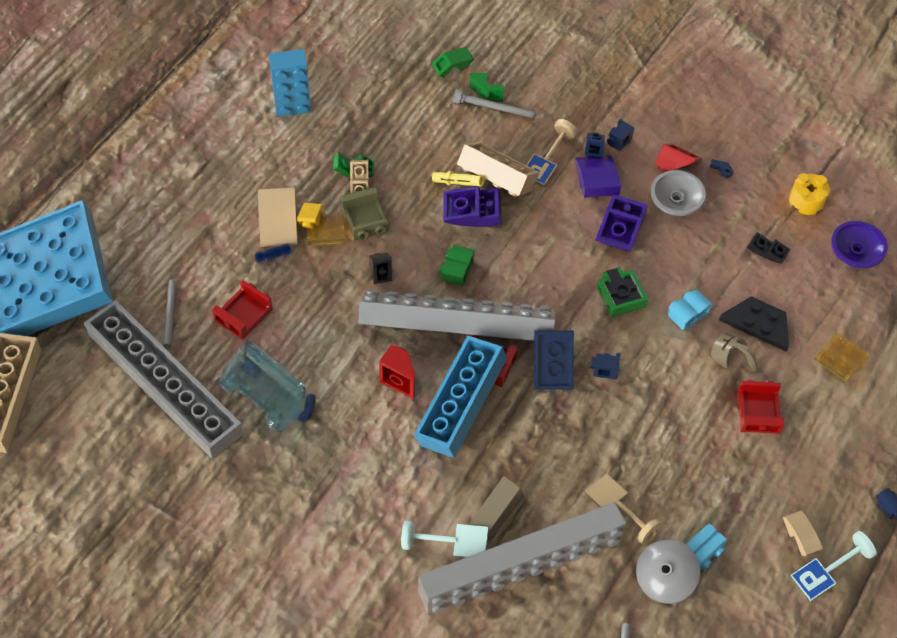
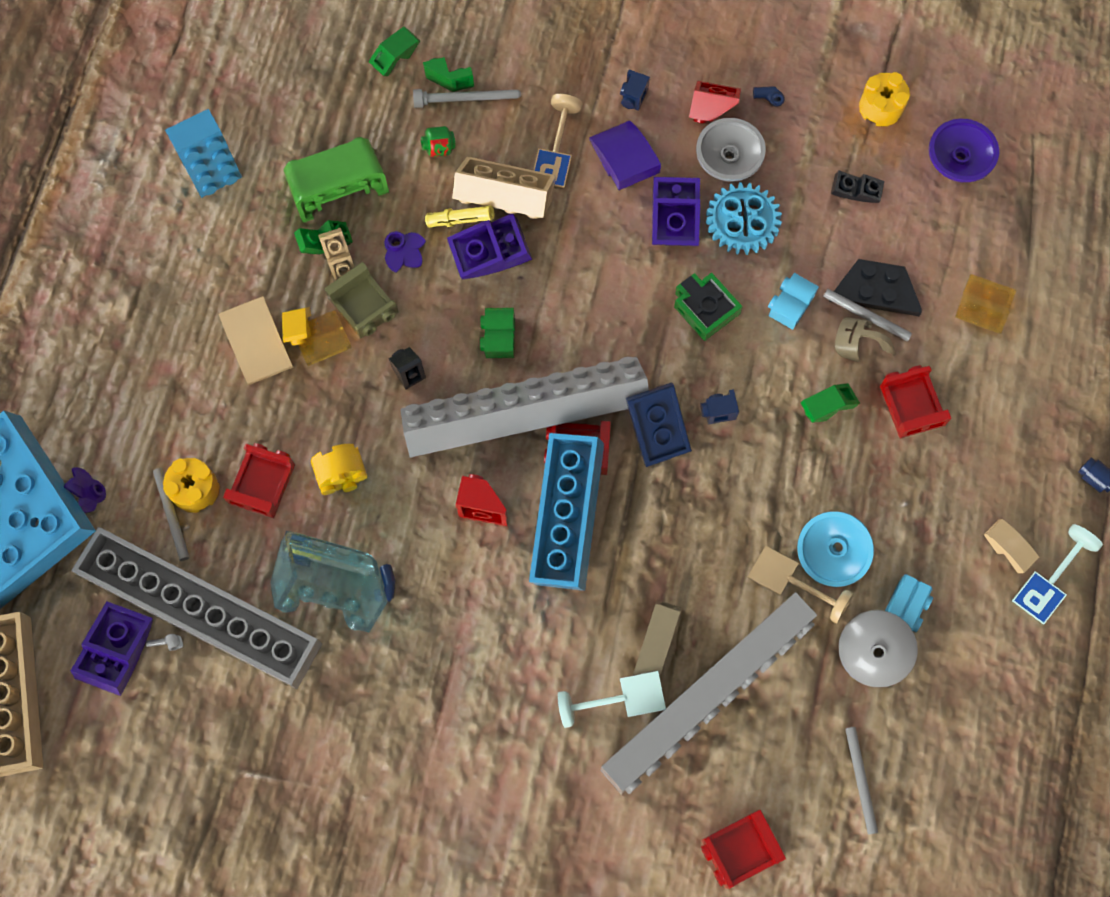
camera: 15 degrees left, 15 degrees up
clear blue axle [255,244,291,262] -> none
dark blue brick [585,132,605,158] -> none
none -> dark purple plate [64,467,106,513]
none -> dark purple slope [70,601,153,696]
none -> light grey hand [146,634,183,651]
none -> yellow brick [163,458,220,513]
none -> bright green windscreen [283,137,389,223]
none -> yellow brick [311,444,367,495]
none -> dark purple plate [384,231,426,273]
none -> green head [421,126,455,157]
none -> medium azure gear [706,182,782,255]
none -> medium azure dish [797,511,874,587]
none -> green slope [800,383,860,423]
none -> light grey bar [823,288,912,341]

